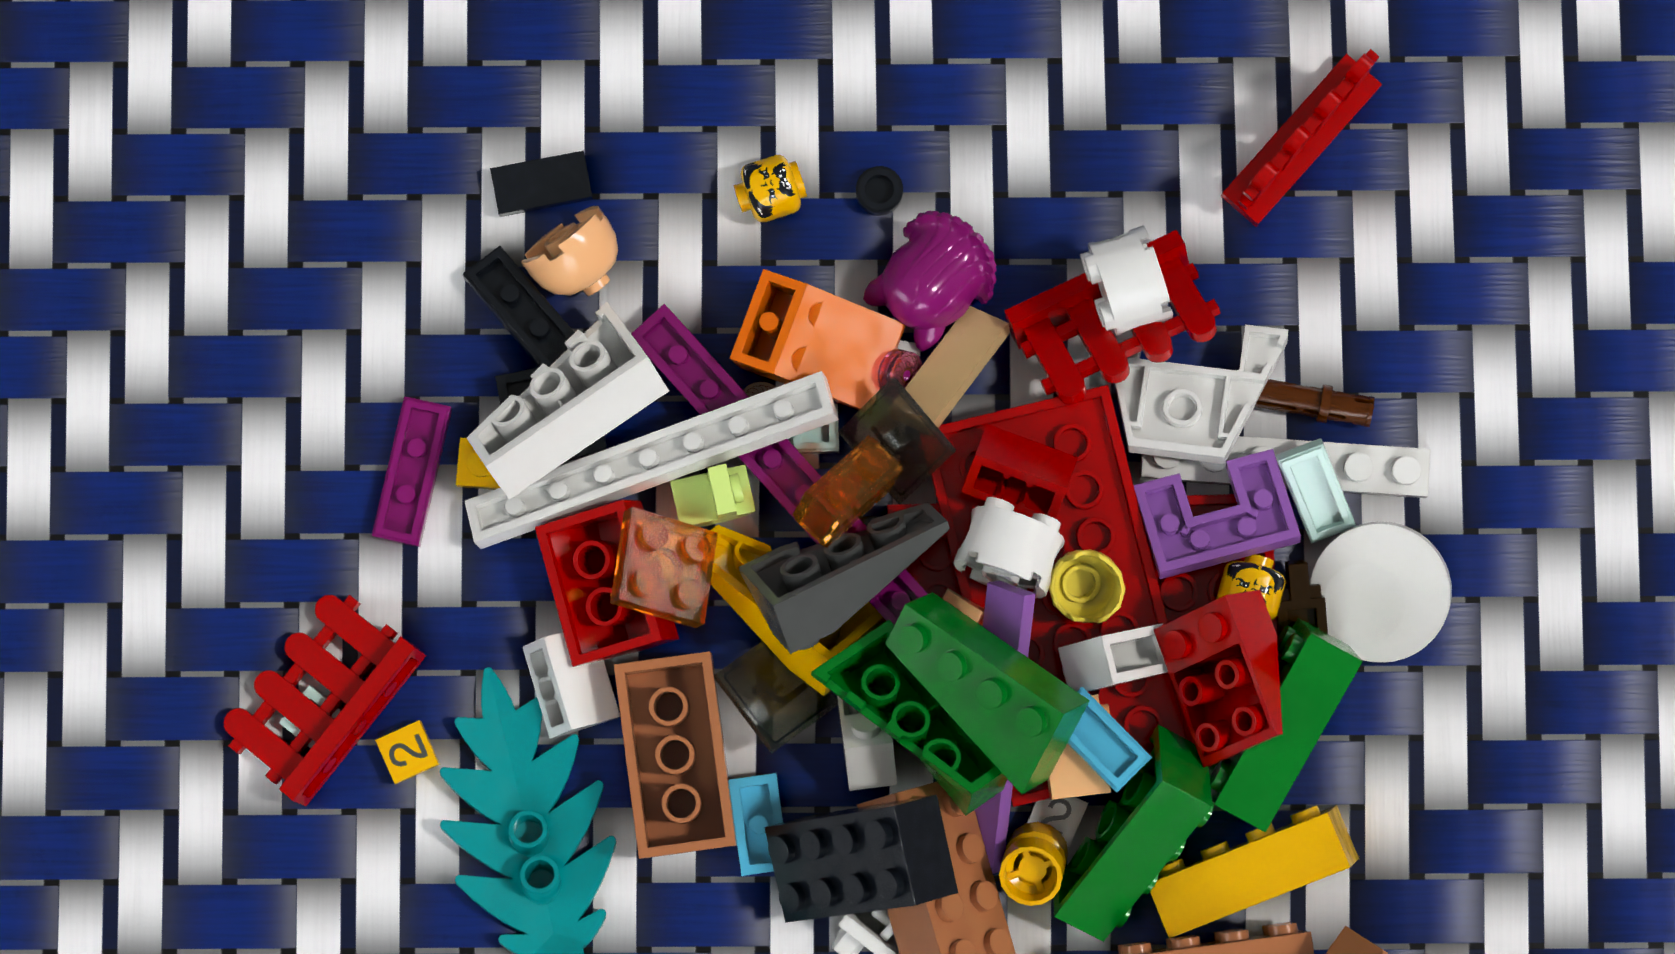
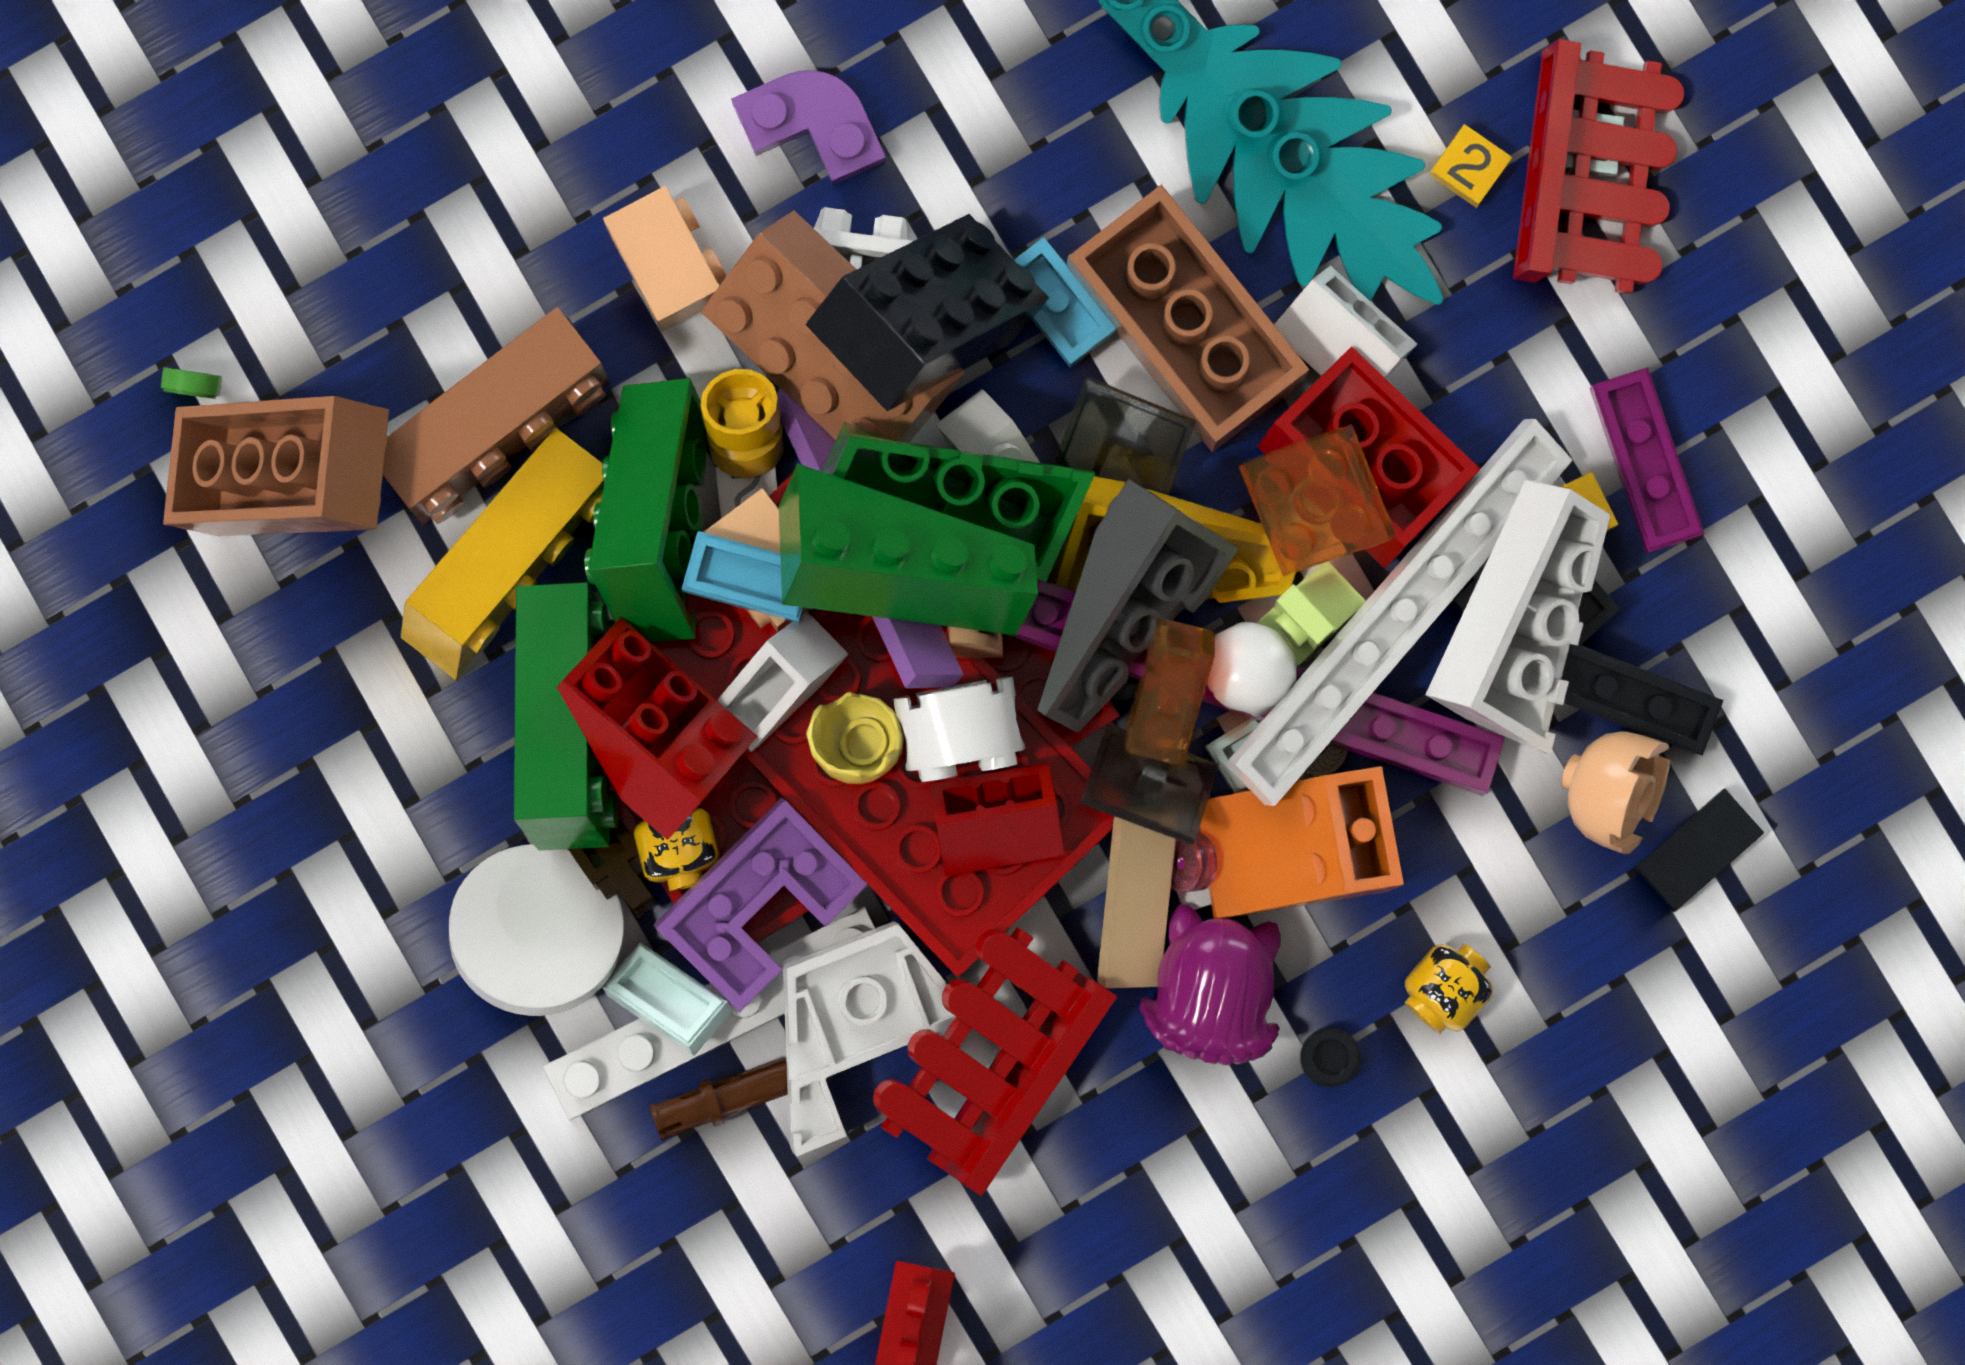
camera: 150 degrees right, 0 degrees up
white brick [1080,225,1173,335] -> none
none -> white hair [1204,622,1297,717]

